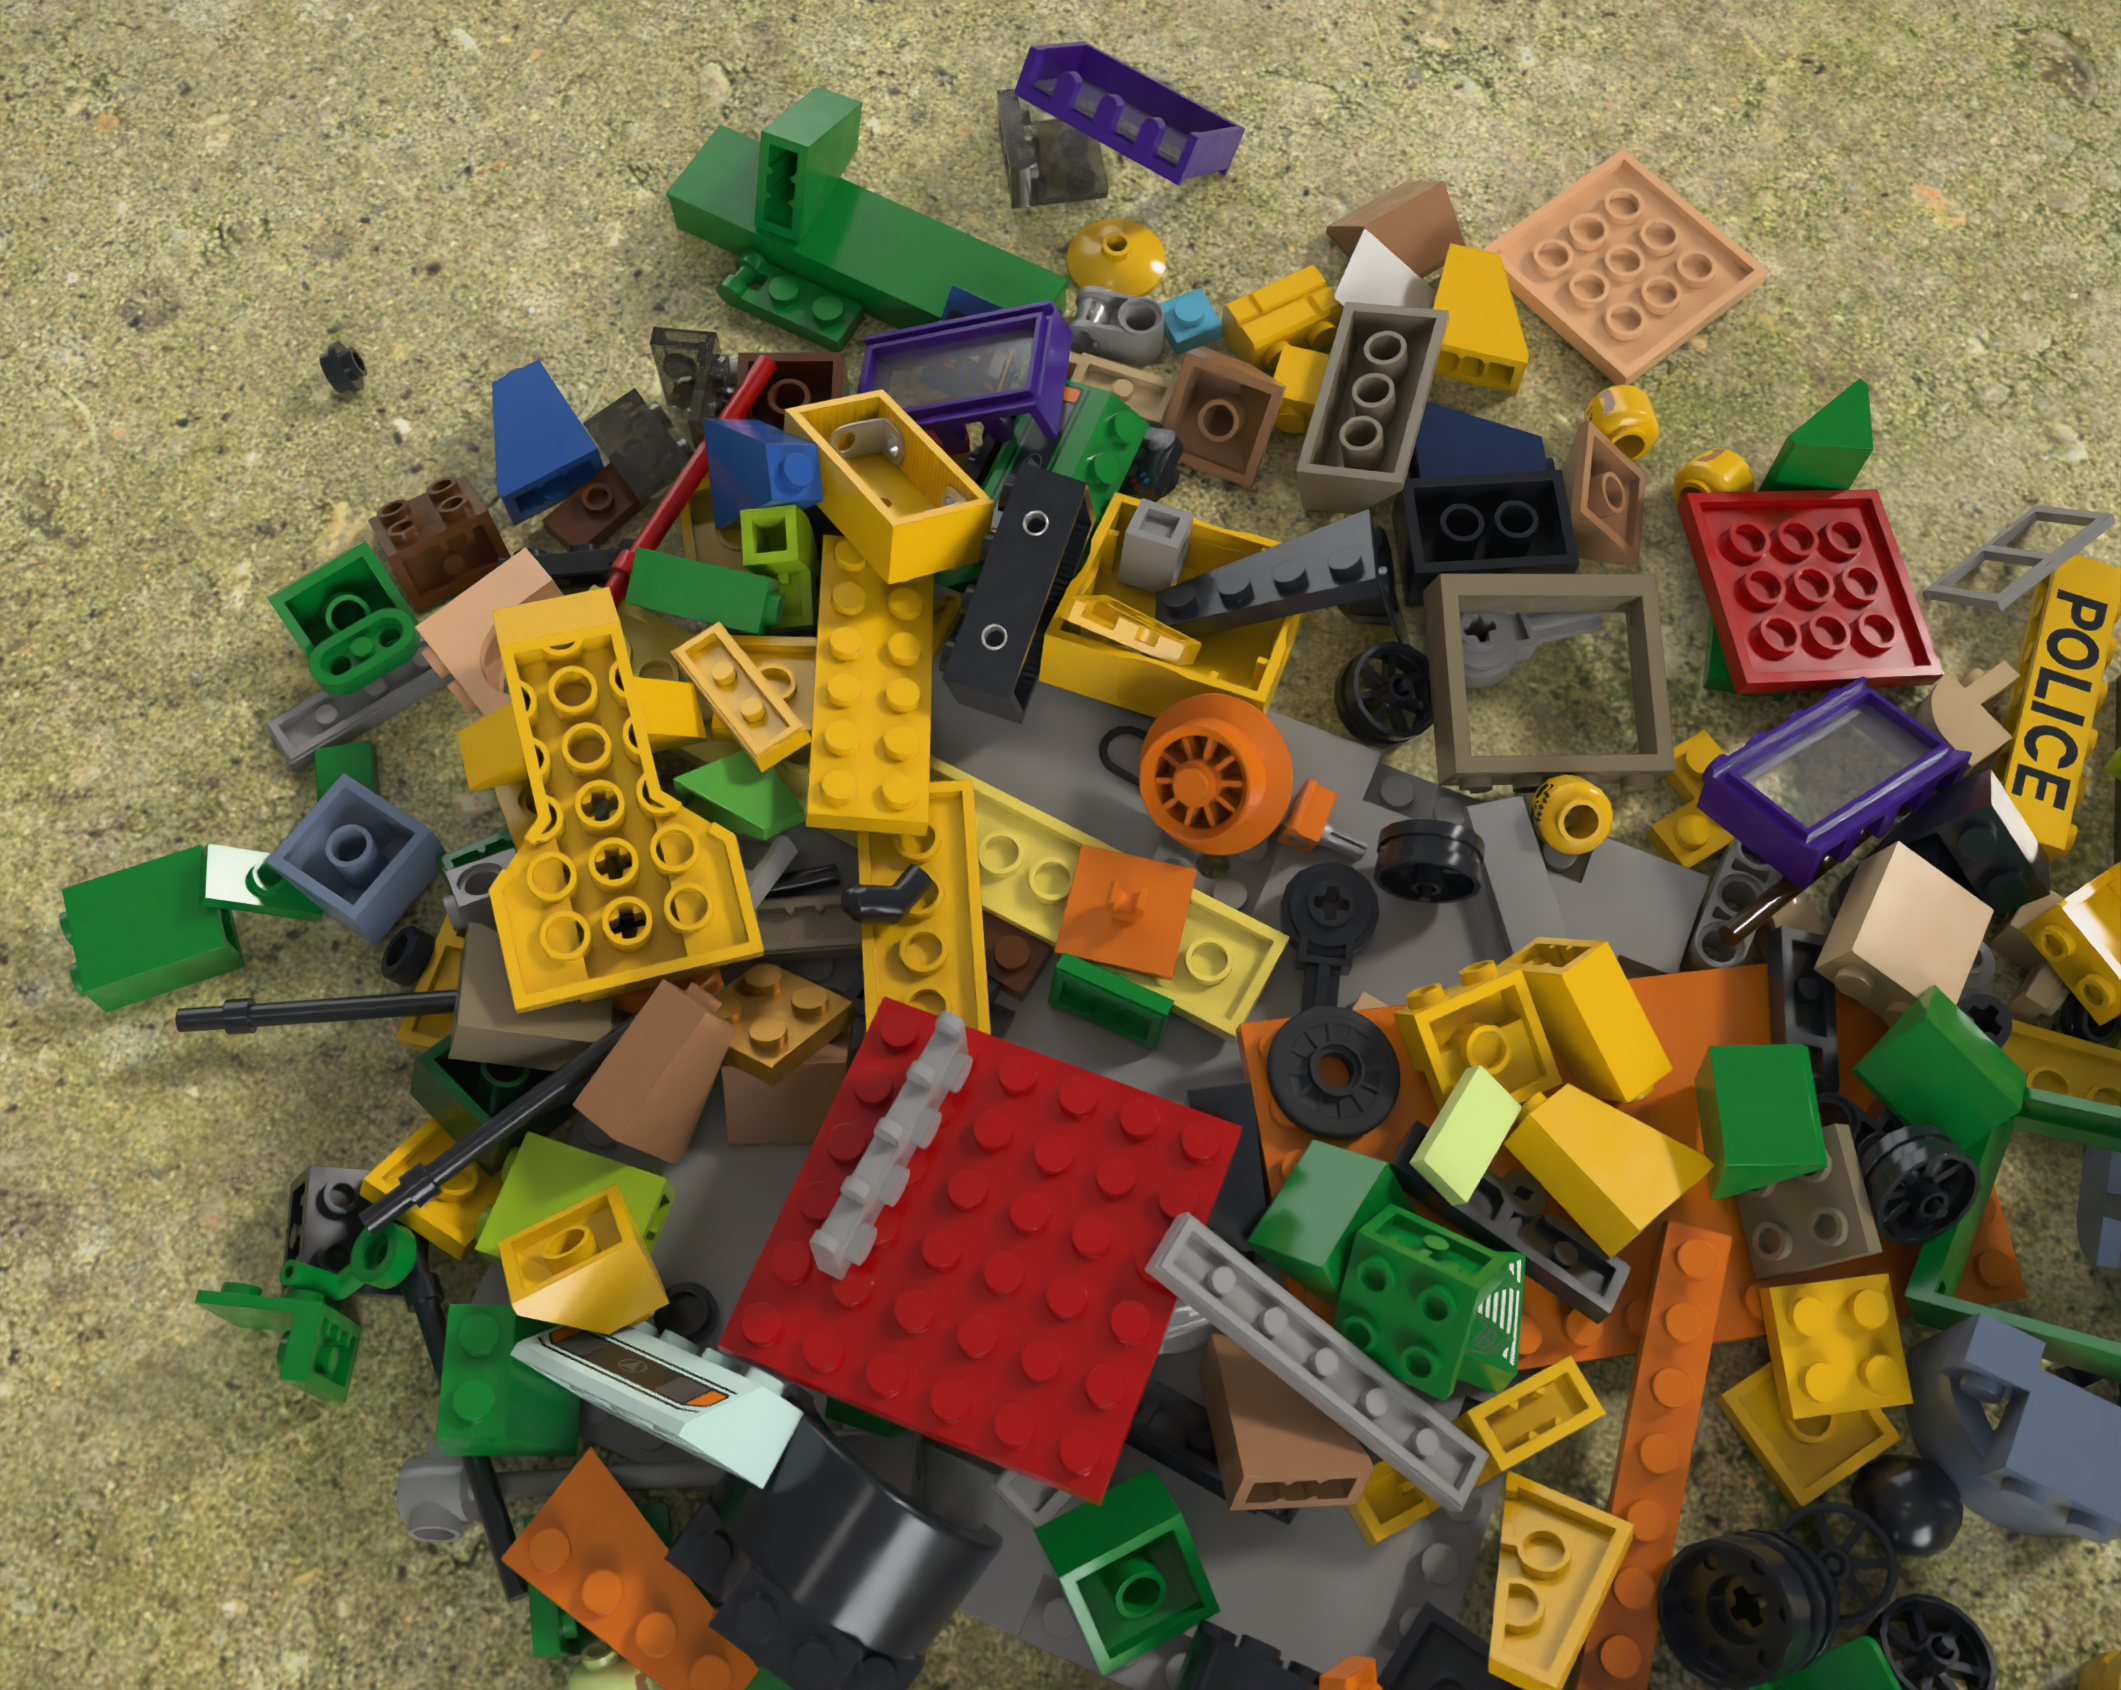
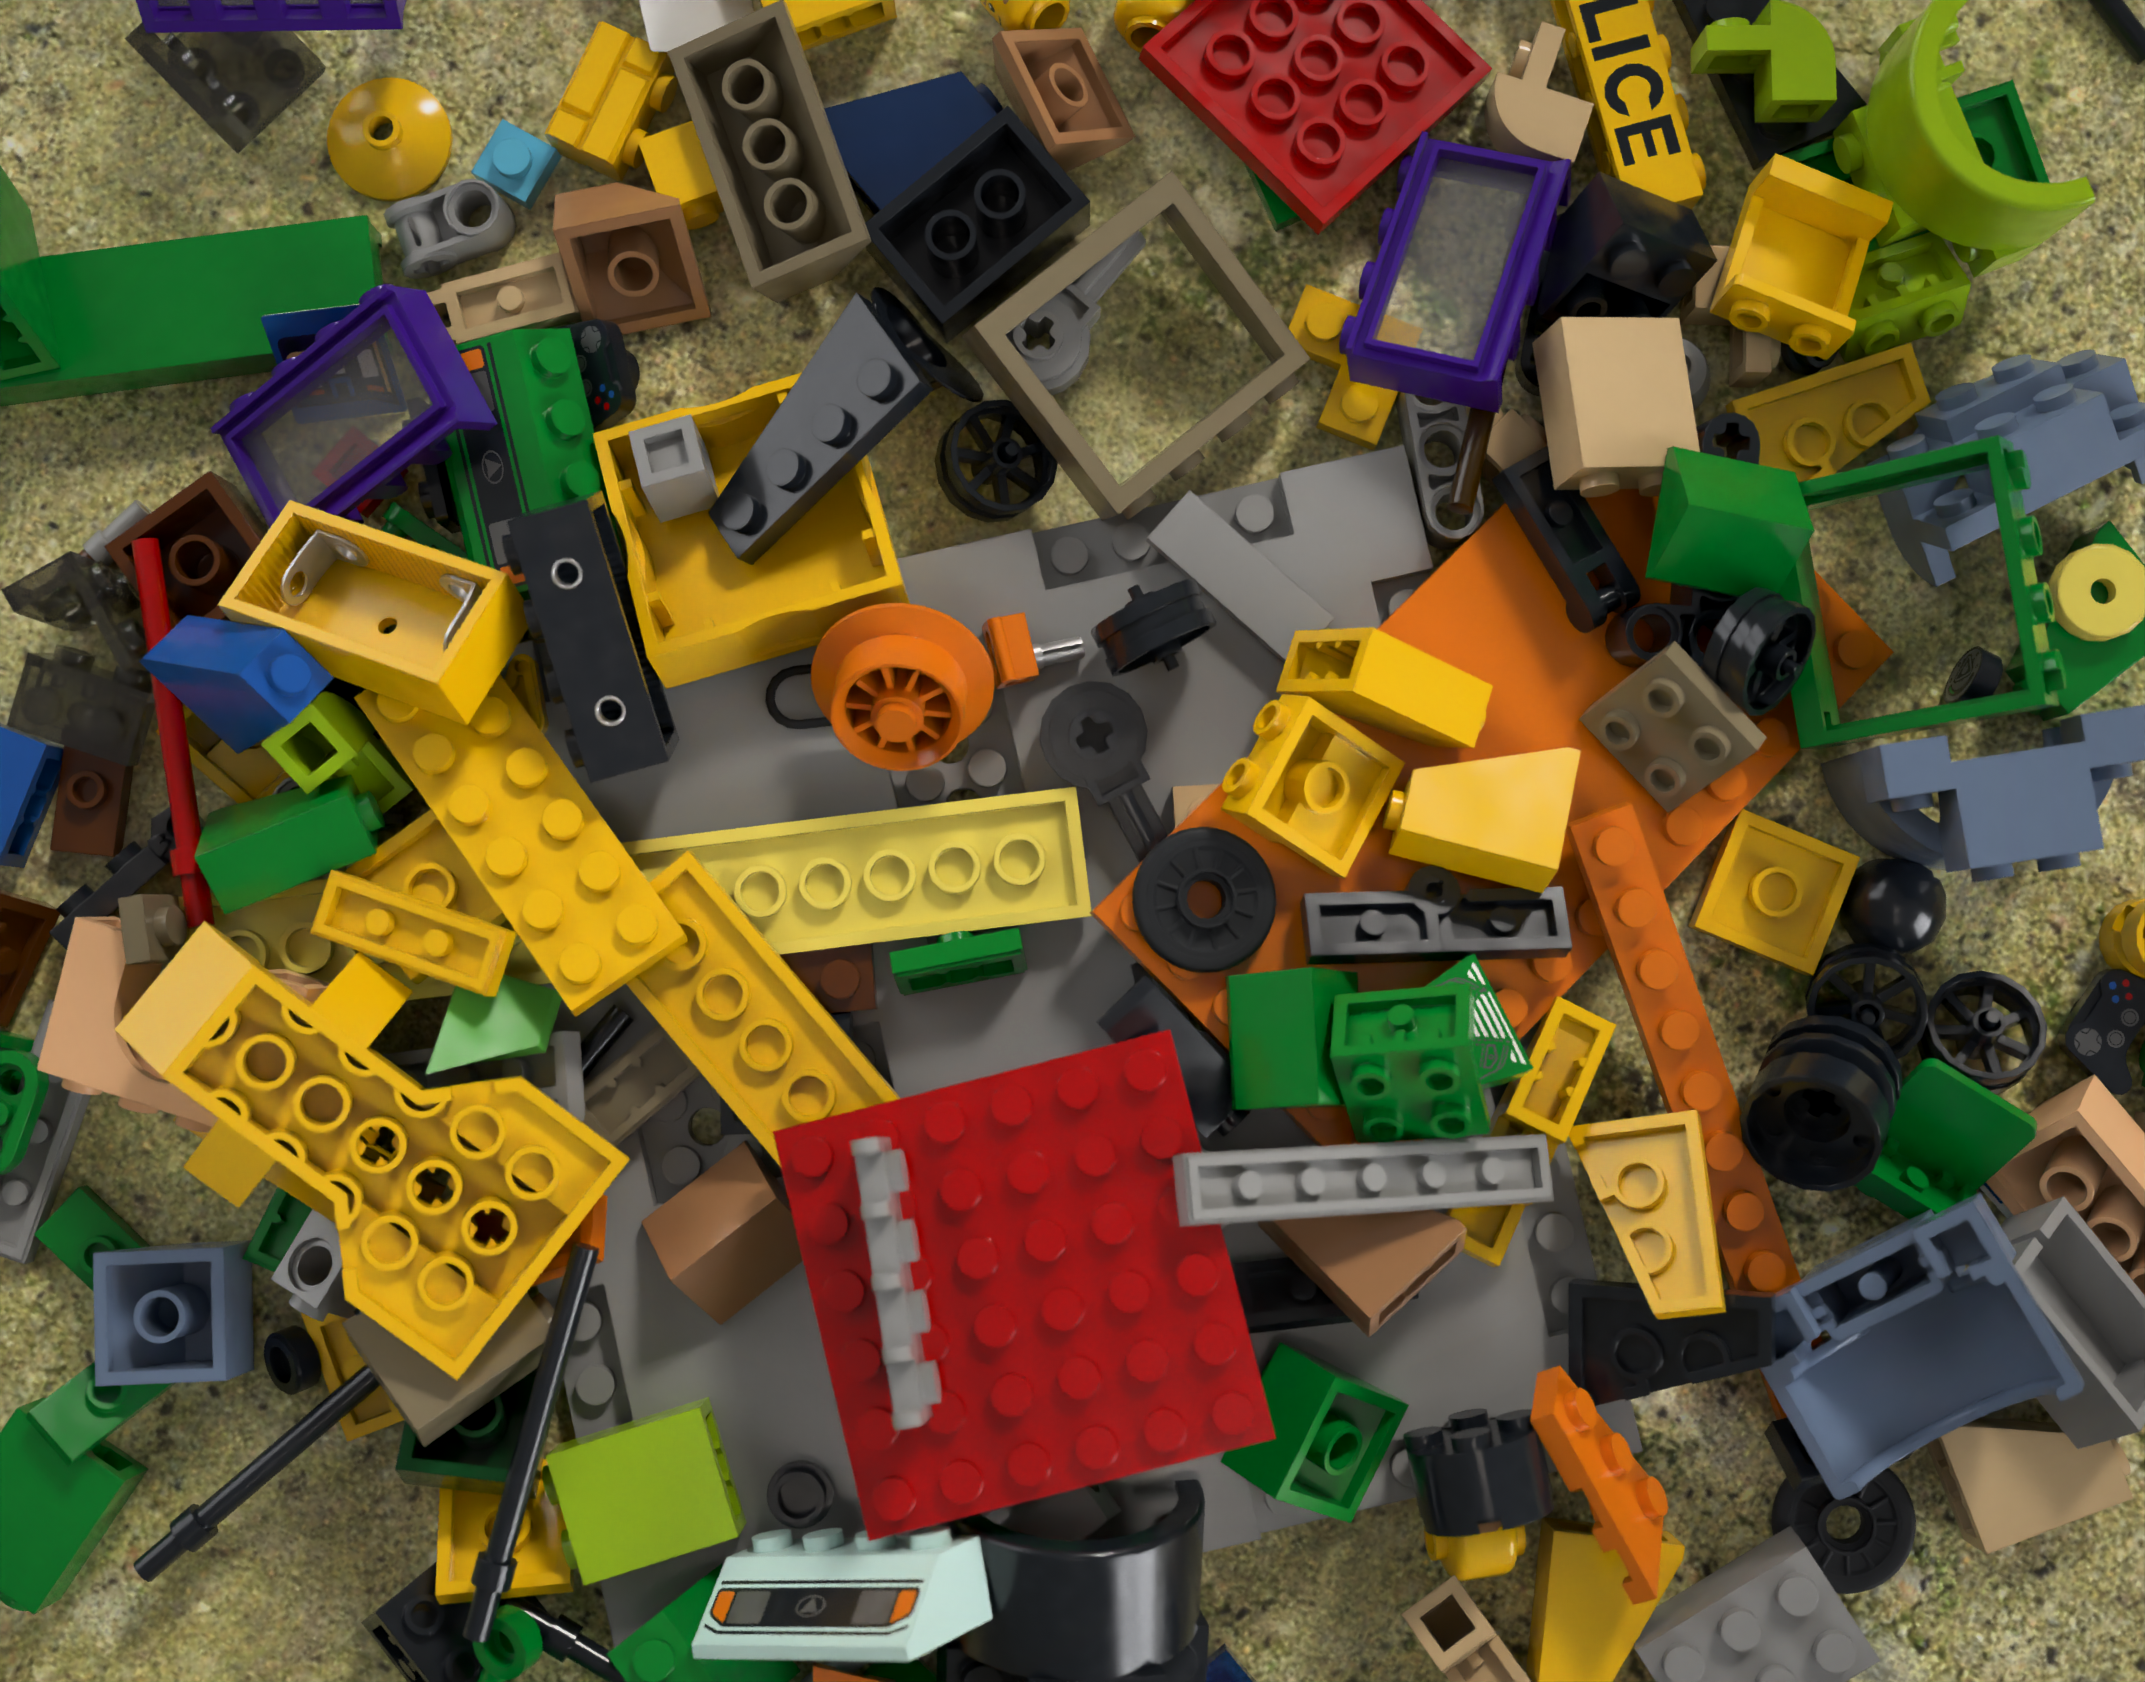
camera: 35 degrees left, 20 degrees up
yellow slope [498,1183,669,1335] -> none
medium nougat slope [572,979,736,1165] -> none
pearl gold plate [714,959,855,1087] -> none
green plate [716,249,865,352] -> none
black arm [841,864,933,925] -> none
orange piece [1054,844,1197,981] -> none
yellow wing [1060,595,1203,666] -> none
yellowish green tile [1409,1065,1522,1206] -> none
yellow head [1529,775,1613,855] -> none
green slope [1694,1044,1828,1200] -> none
yellow plate [1758,1273,1914,1420] -> none
none -> dark tan plate [118,894,187,965]

